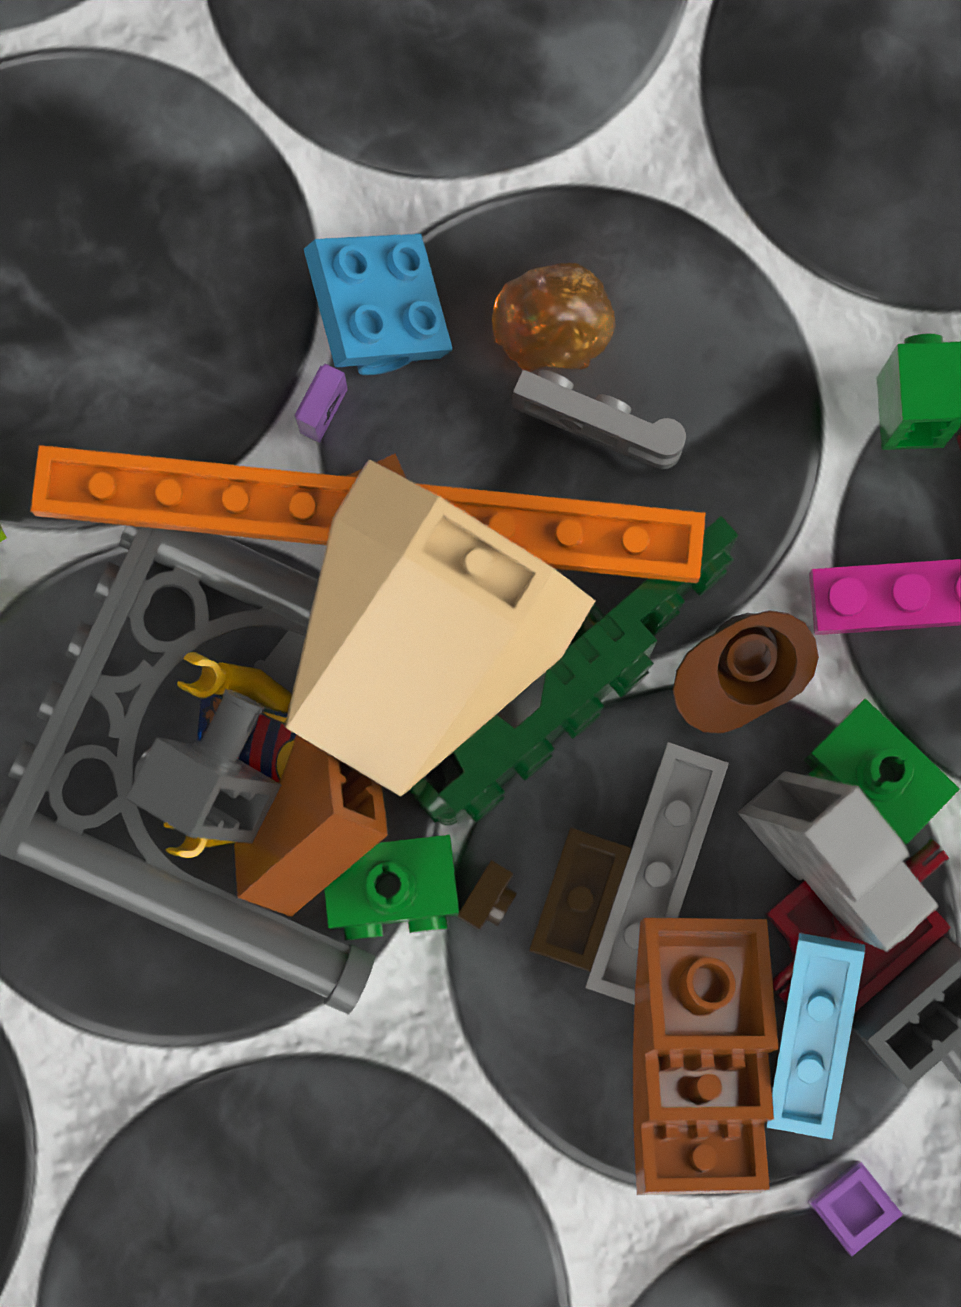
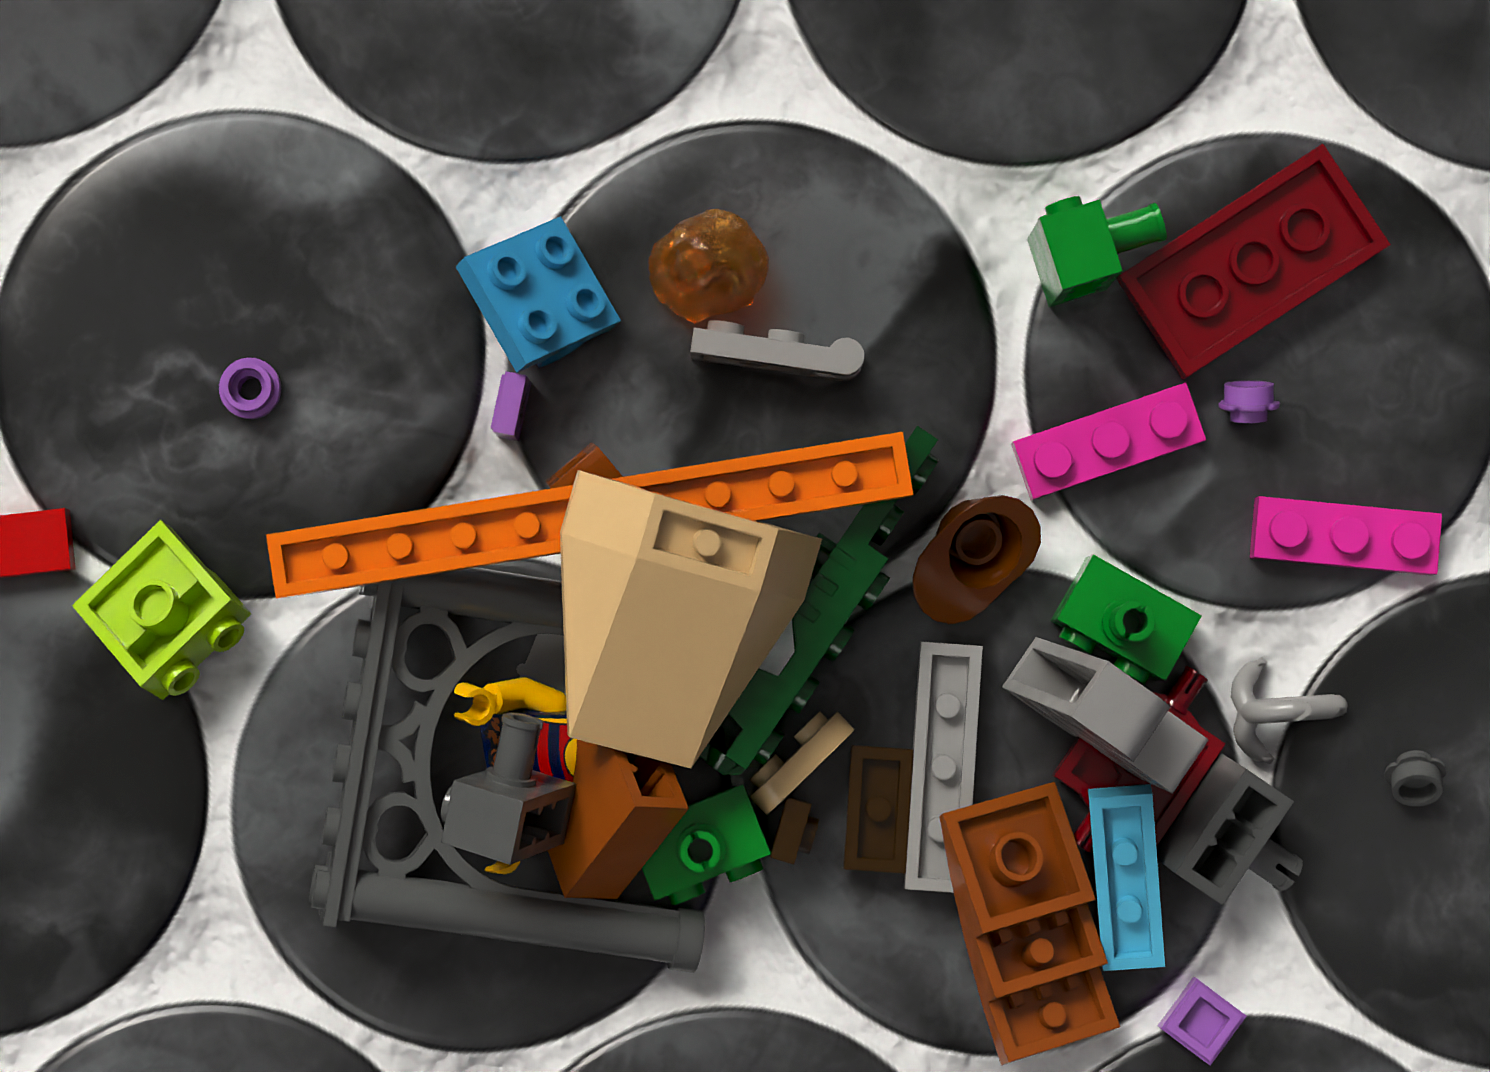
camera: 15 degrees left, 5 degrees up
none -> medium lavender plate [219,358,281,419]
none -> tan plate [749,711,855,815]

